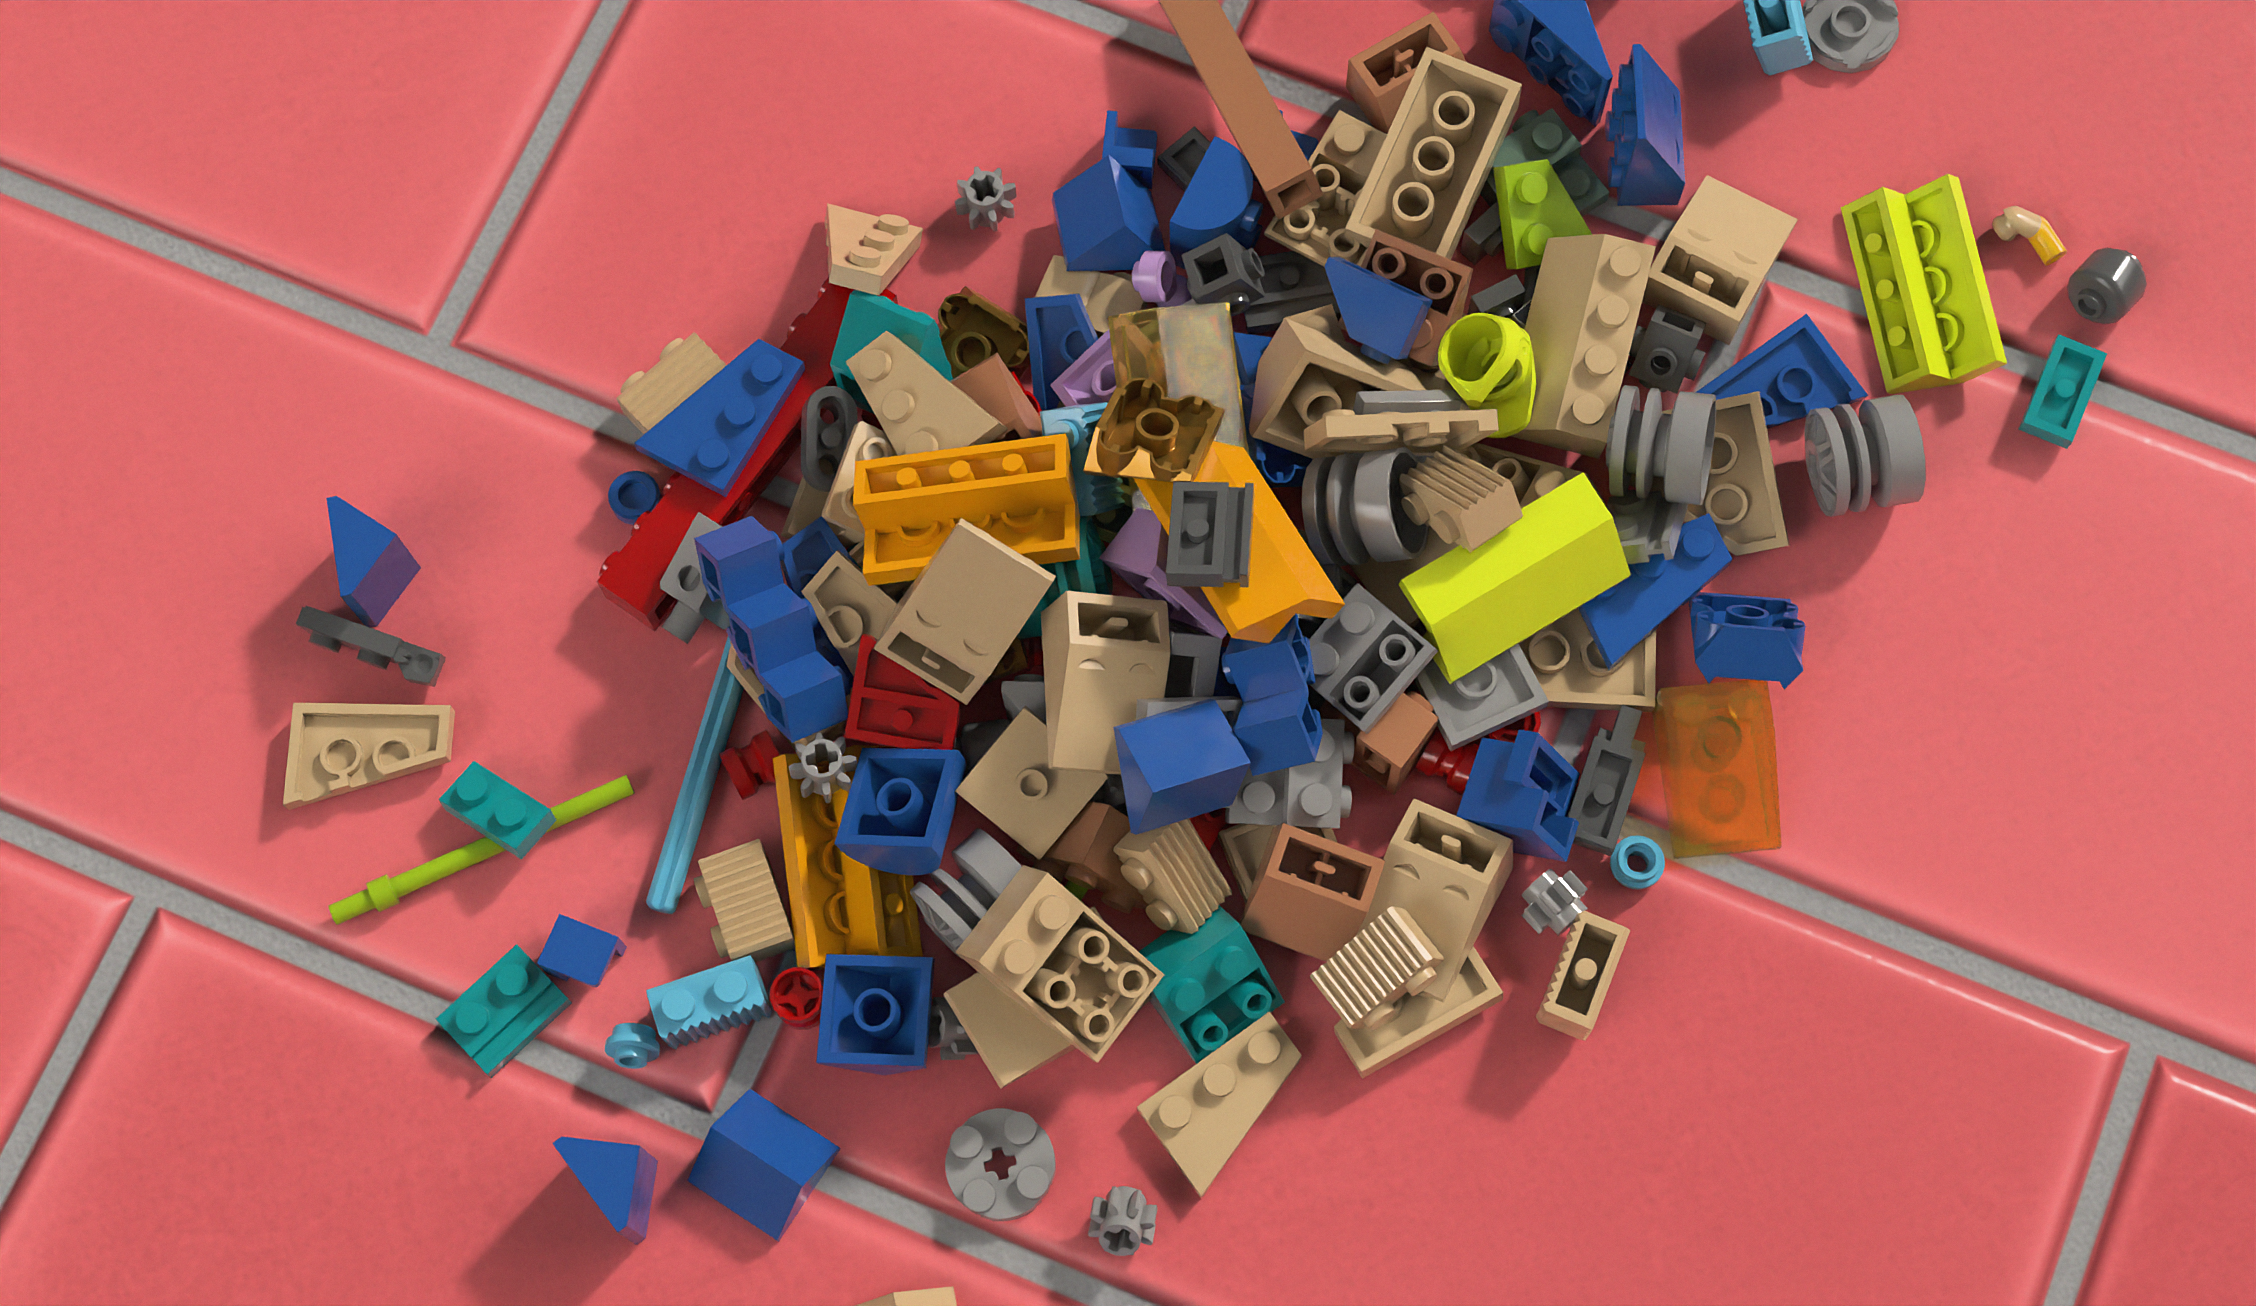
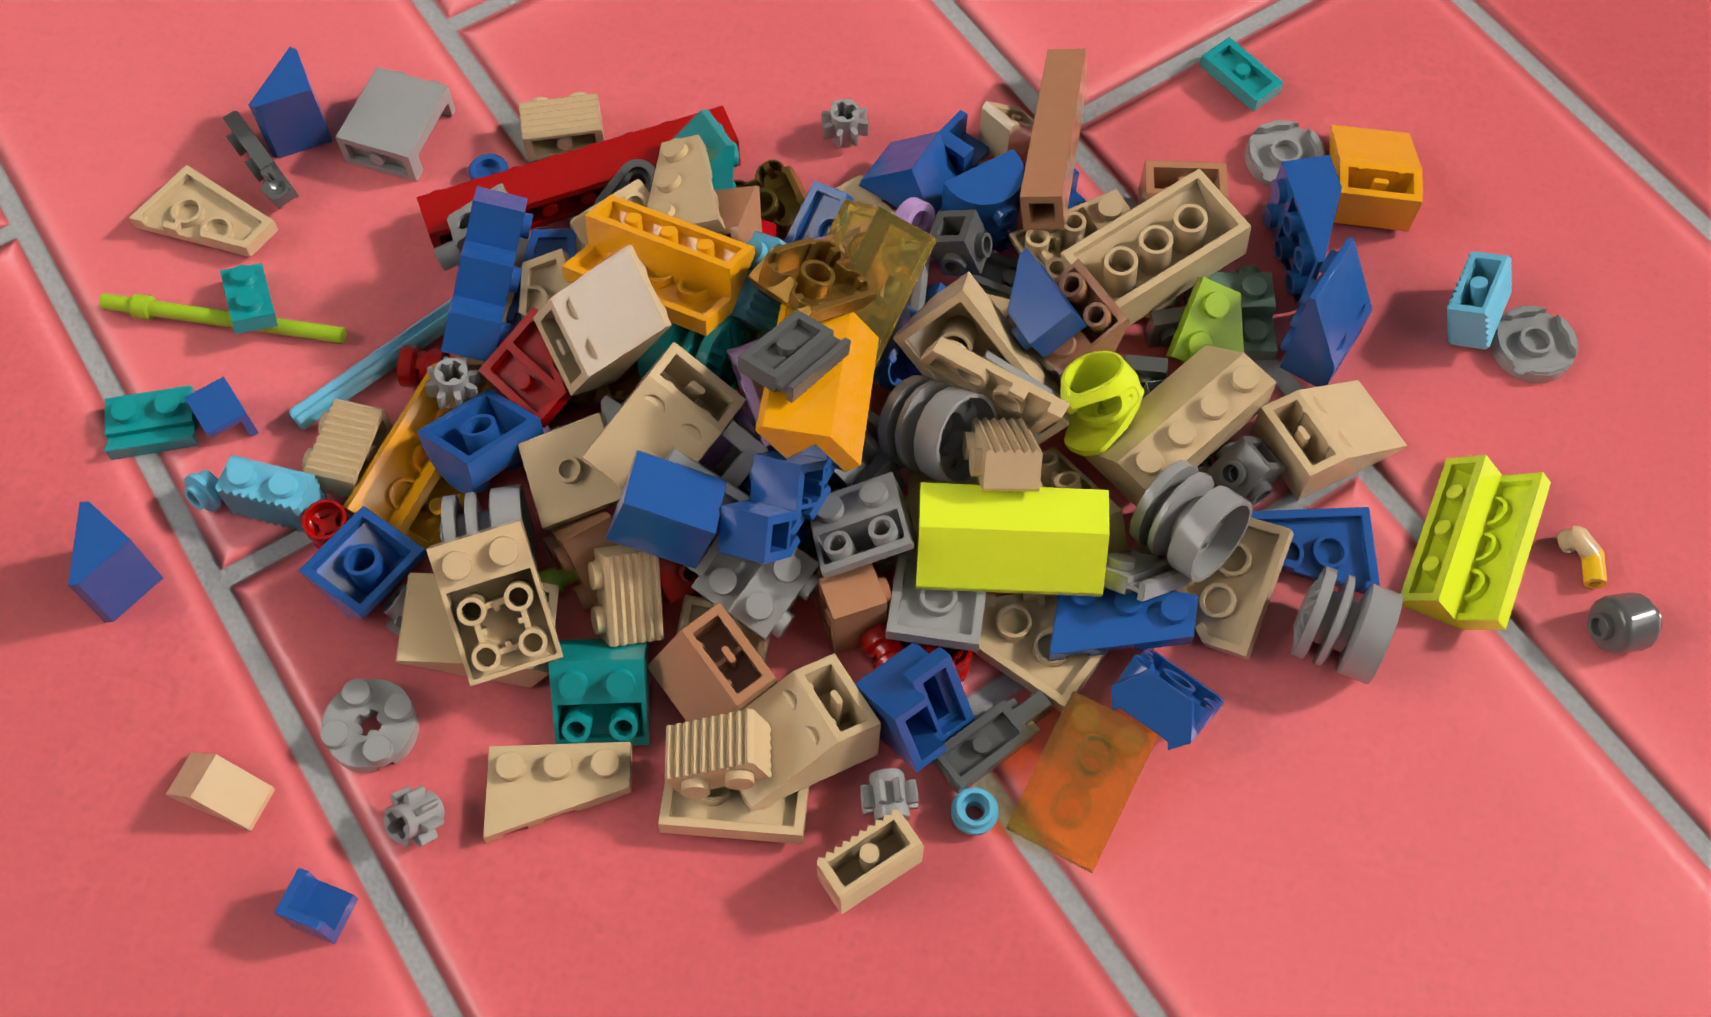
camera: 30 degrees right, 10 degrees down
blue wing [634,339,806,497] -> none
blue slope [687,1089,840,1242] -> none
tan wing [825,203,923,296] -> none
teal plate [2018,334,2107,449] -> none
none -> light grey panel [335,67,455,182]
none -> tan slope [978,101,1034,158]

